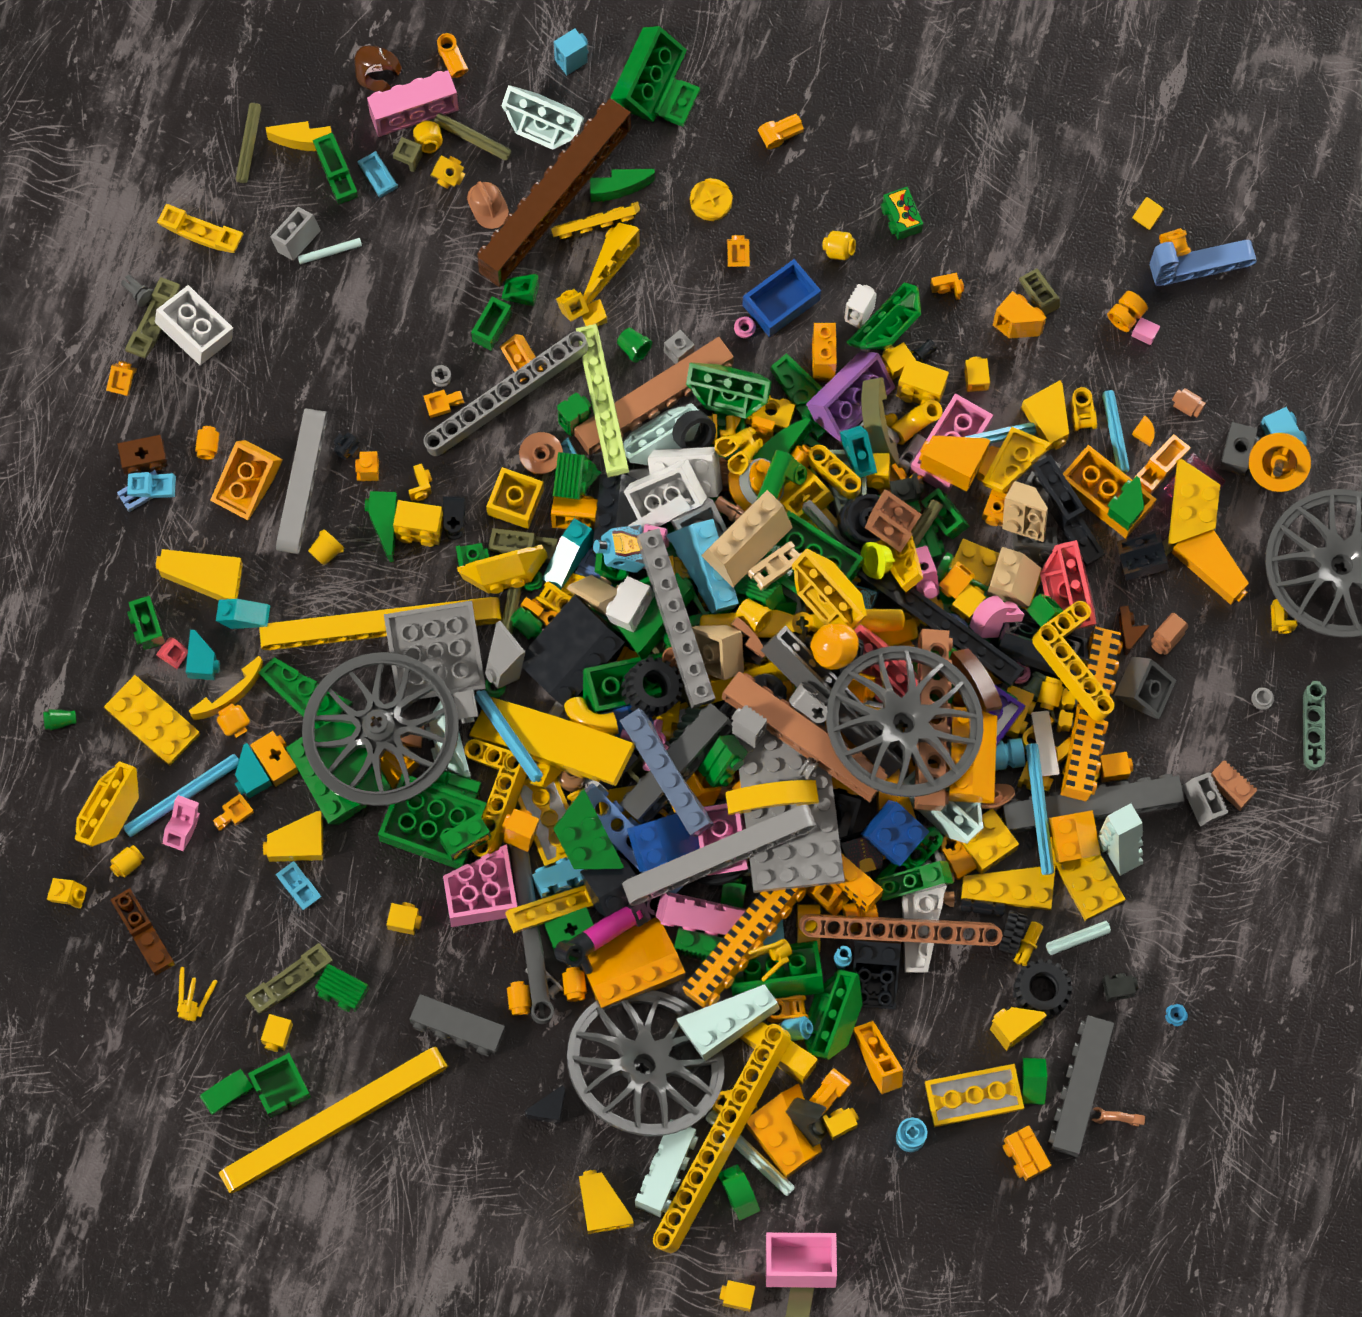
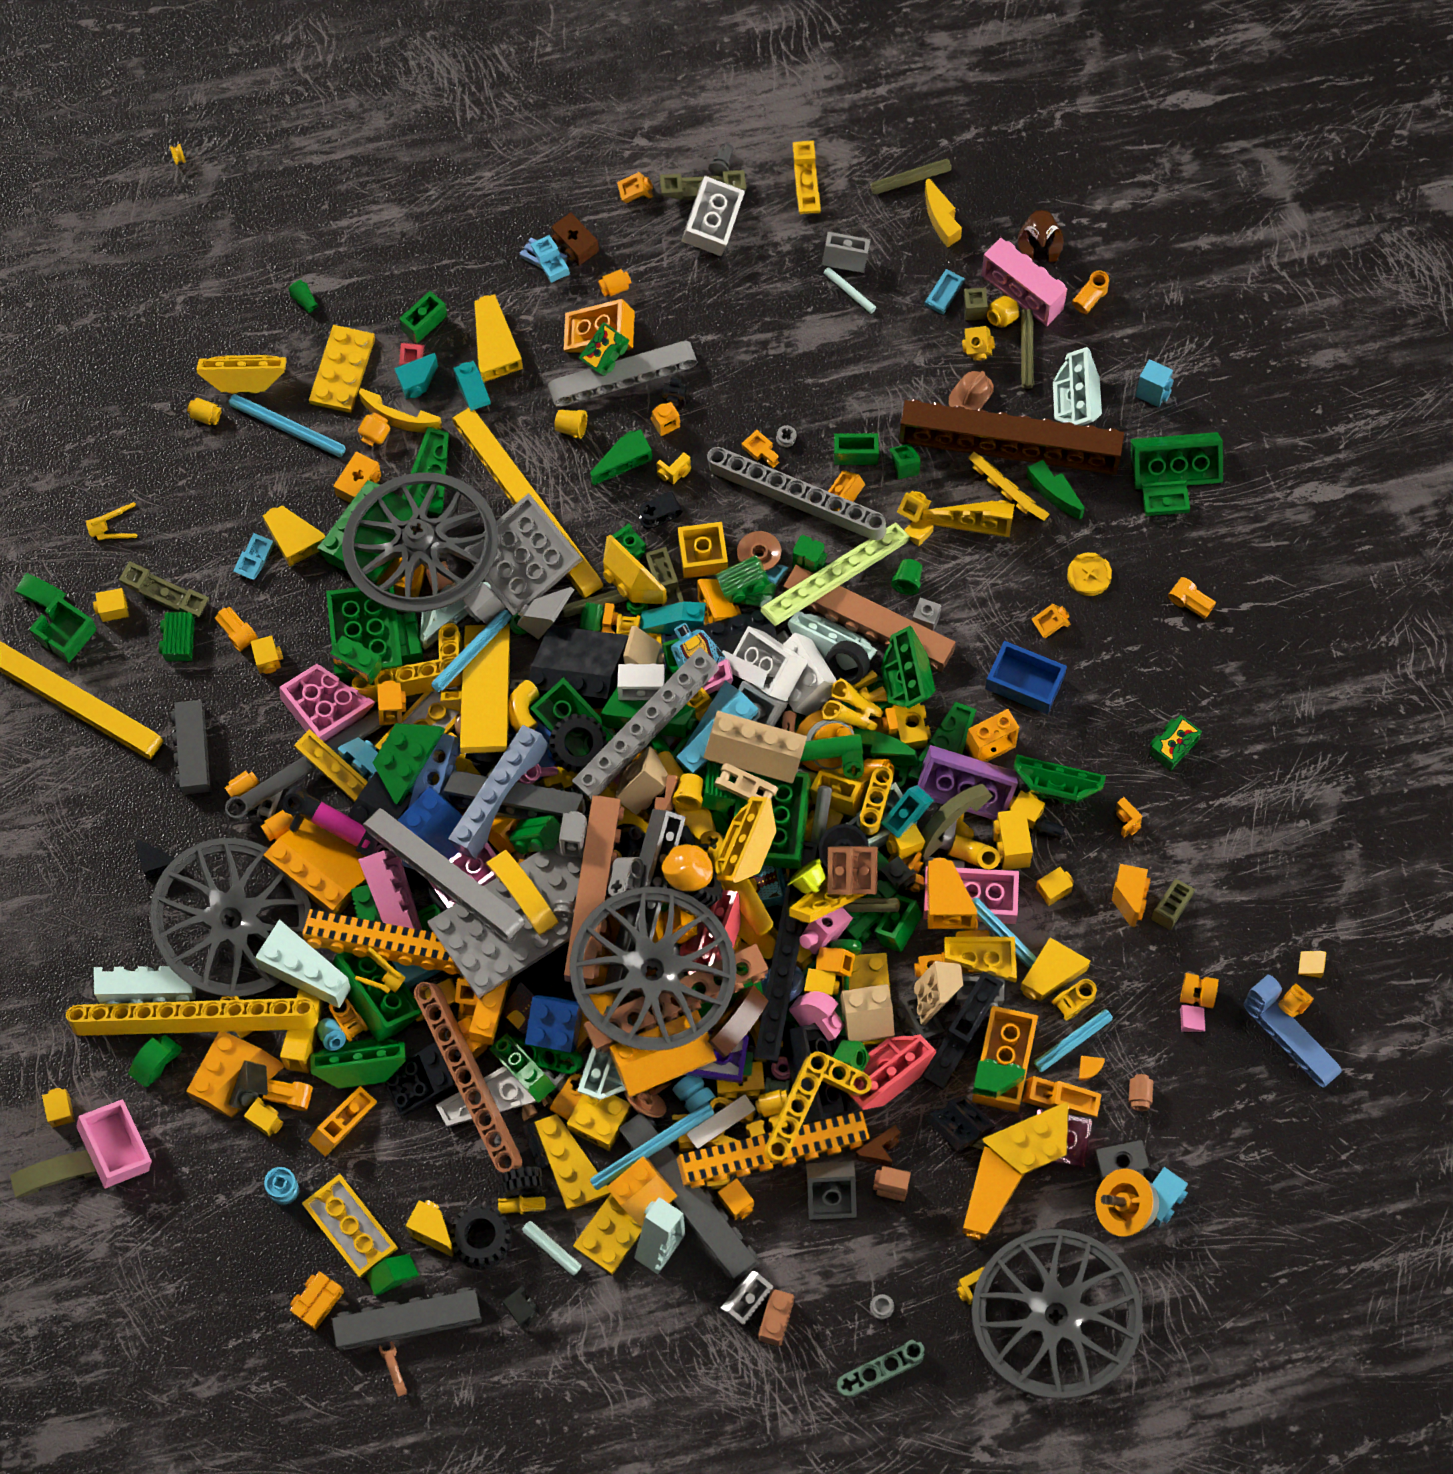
camera: 65 degrees right, 5 degrees down
yellow bracket [47,878,87,908] -> none
reddish brown slope [110,888,175,976] -> none
bright pink brick [162,795,200,851] -> none
light orange plate [213,794,254,831] -> none
teal slope [235,743,272,799] -> none
green slope [313,132,358,205] -> none
yellow brick [393,500,444,547] -> none
green brick [544,907,594,952] -> none
yellow slope [579,1170,634,1234] -> none
light aqua axle [706,1110,795,1196] -> none
bright pink plate [734,317,756,338] -> none
yellow head [823,231,856,260] -> none
medium azure pin [834,946,852,970] -> none
white brick [844,284,877,329] -> none
dark azure plate [1165,1004,1188,1026] -> none
none -> light orange piece [215,607,258,652]
none -> green brick [579,322,630,376]

